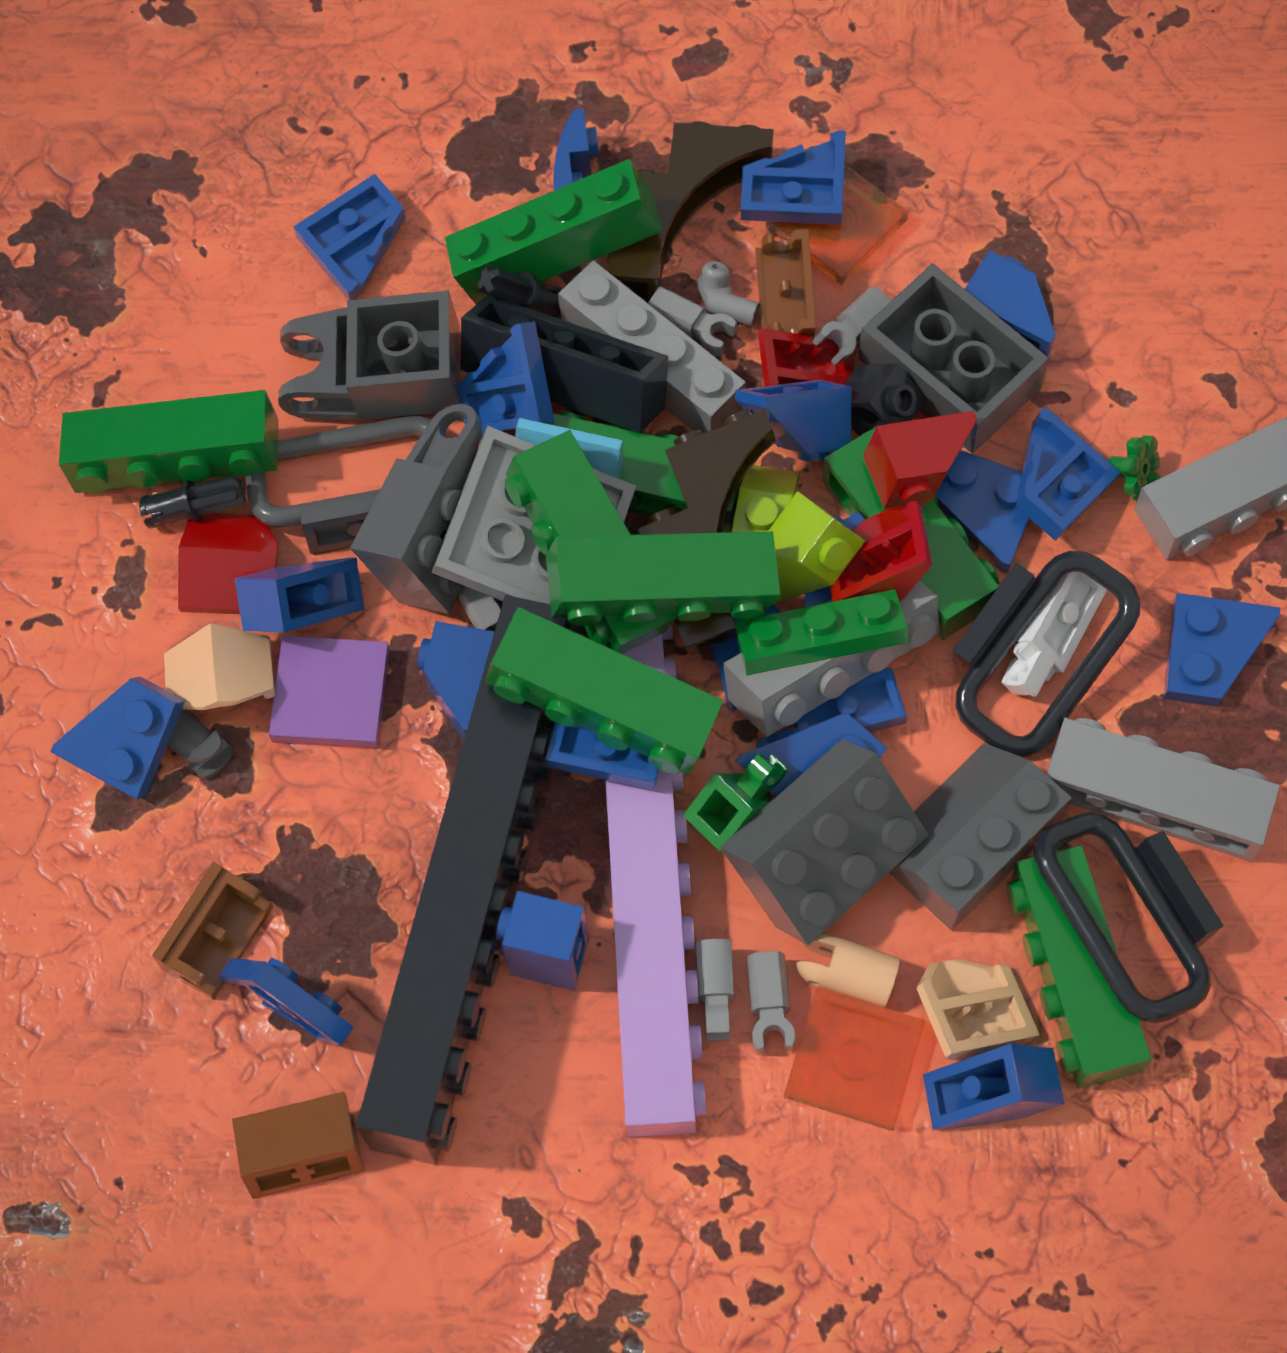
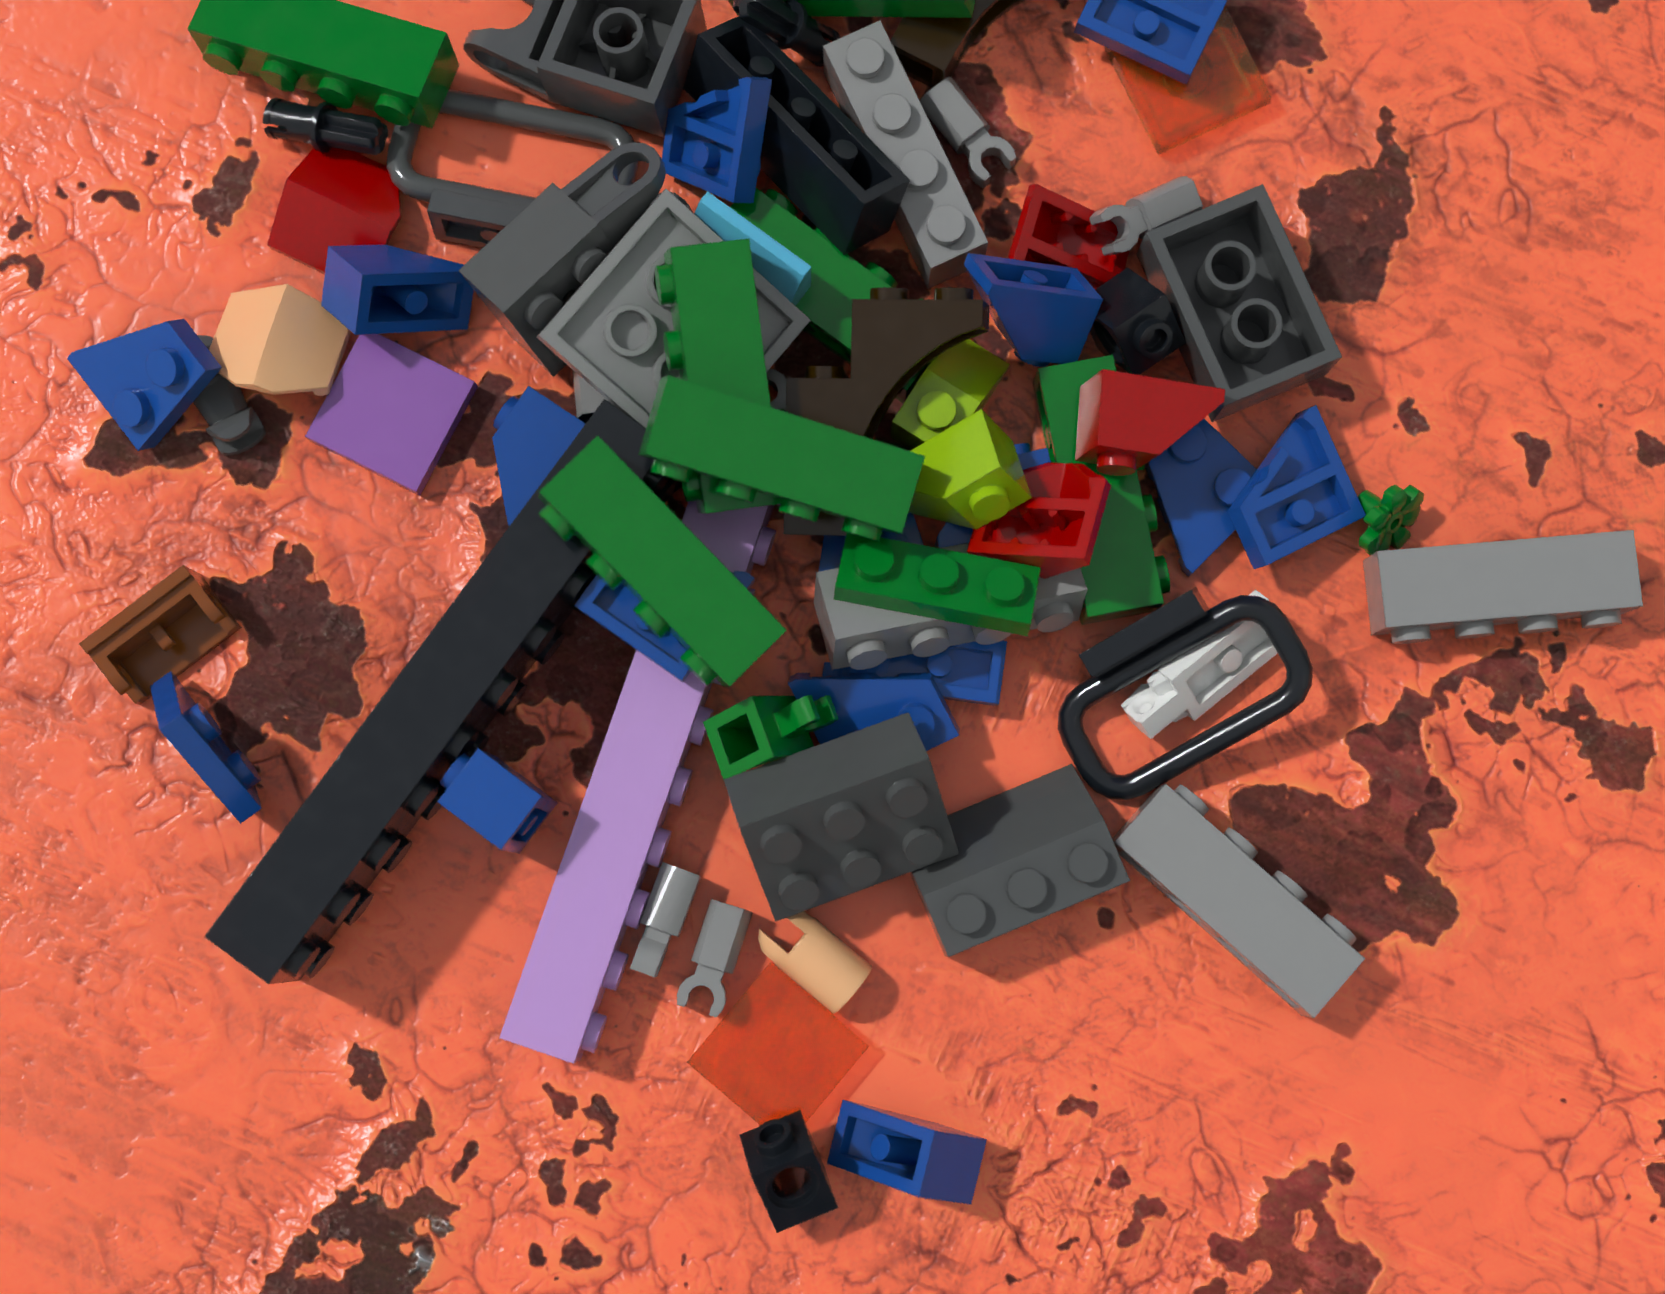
camera: 20 degrees right, 15 degrees up
dark orange hinge [232,1091,364,1199] -> none
light grey arm [698,261,760,327] -> none
dark orange hinge [755,229,816,336] -> none
light nougat slope [916,959,1040,1061] -> none
blue slope [964,250,1055,361] -> none
green brick [1006,845,1152,1089] -> none
black bar [1034,812,1224,1023] -> none
blue wing [1163,593,1280,707] -> none
none -> black brick [739,1110,838,1233]

